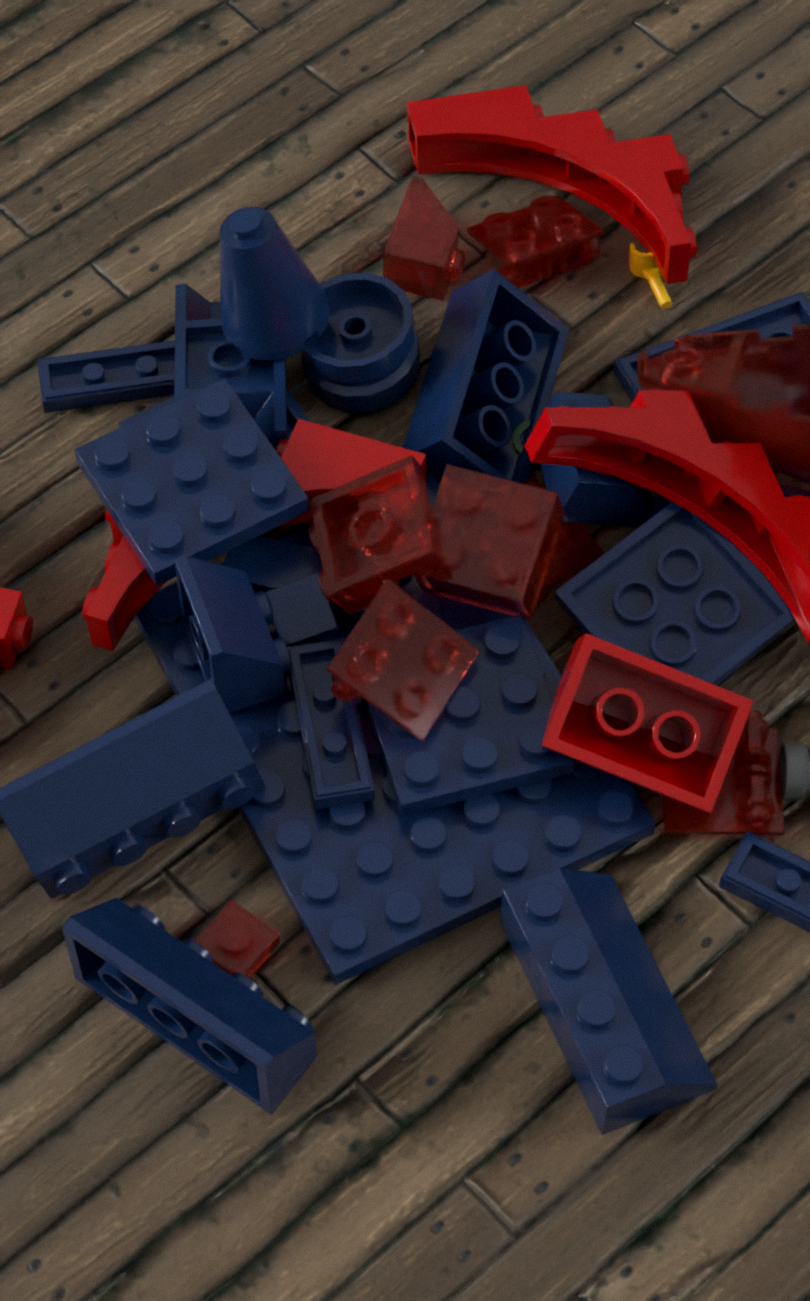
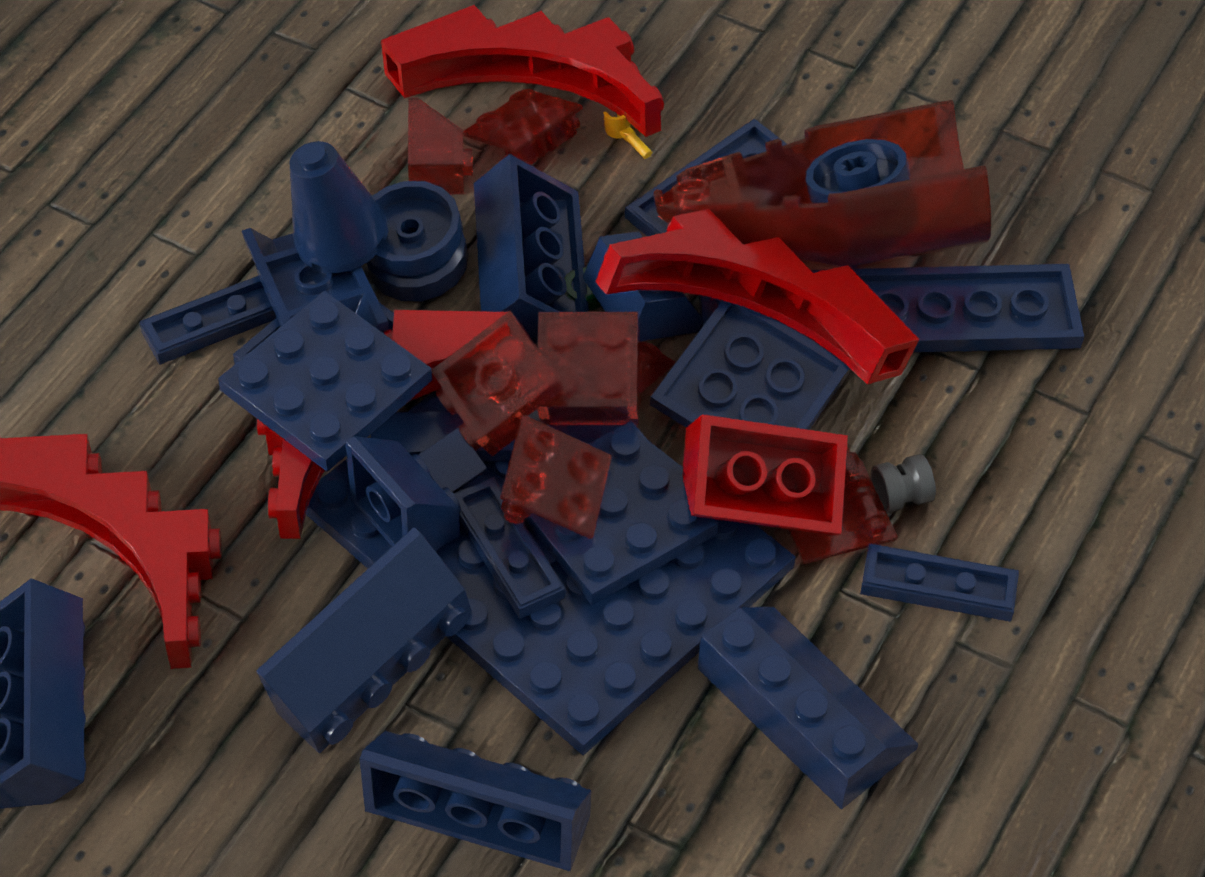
camera: 20 degrees left, 5 degrees down
clear red plate [195,900,280,978] -> none

